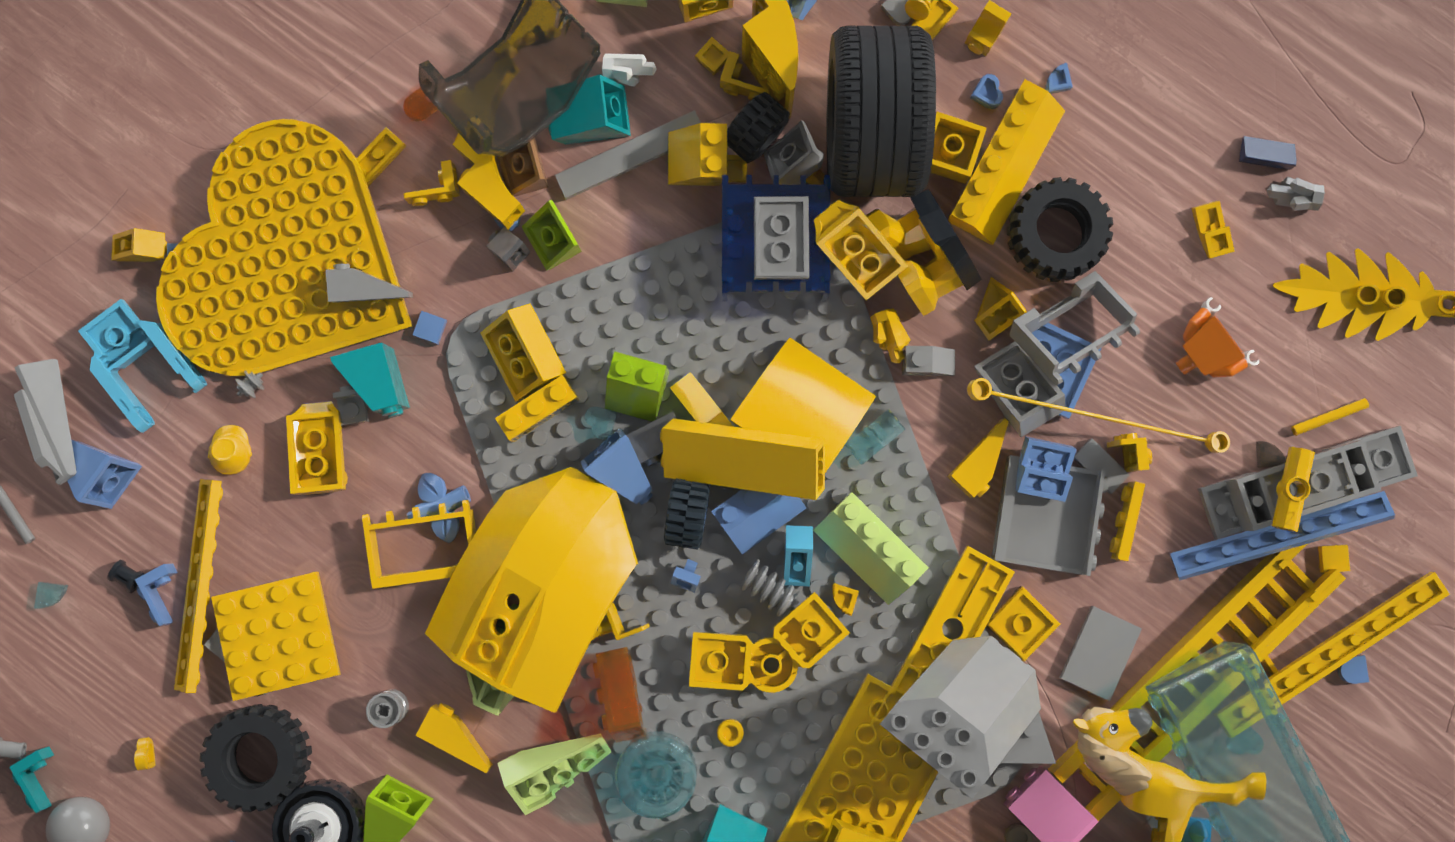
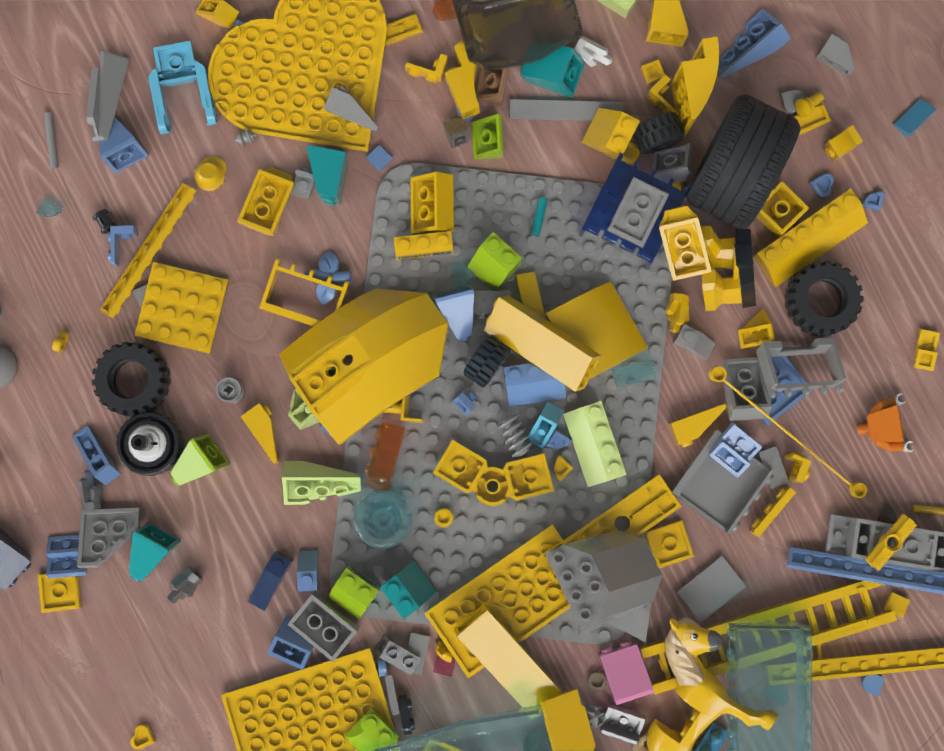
camera: 25 degrees right, 0 degrees up
none -> teal piece [530,197,548,237]
none -> medium blue tile [545,430,572,449]

